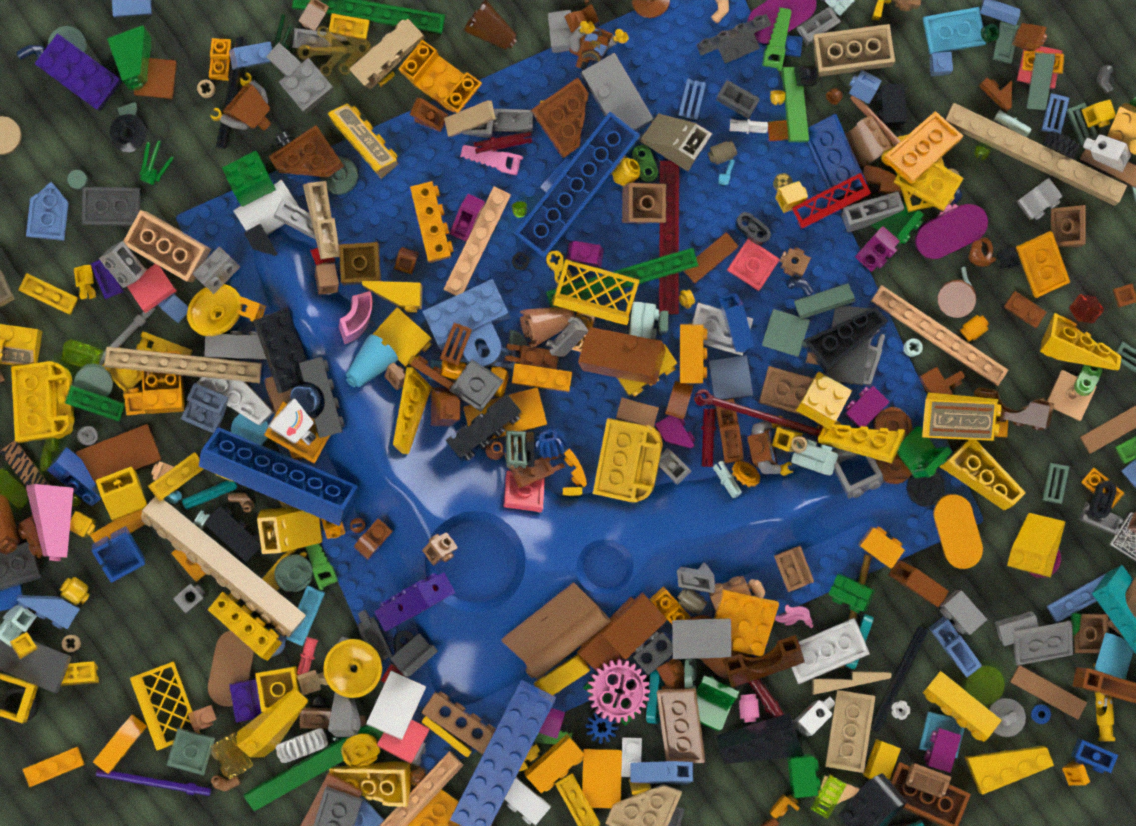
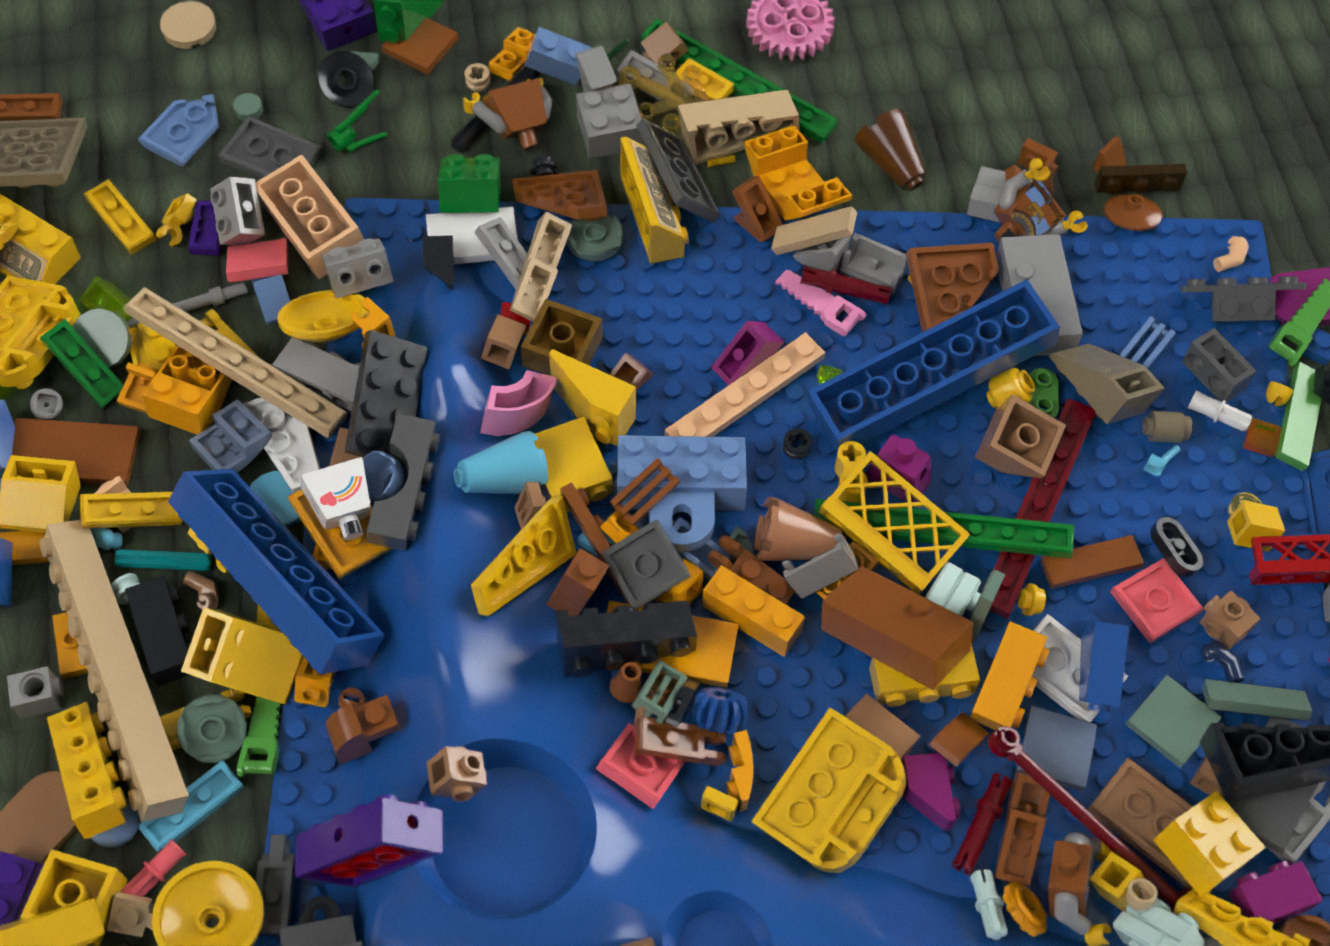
camera: 25 degrees right, 25 degrees down
light orange brick [410,181,454,263] -> none
light grey slope [659,448,692,485] -> none
none -> dark grey tile [636,118,720,223]

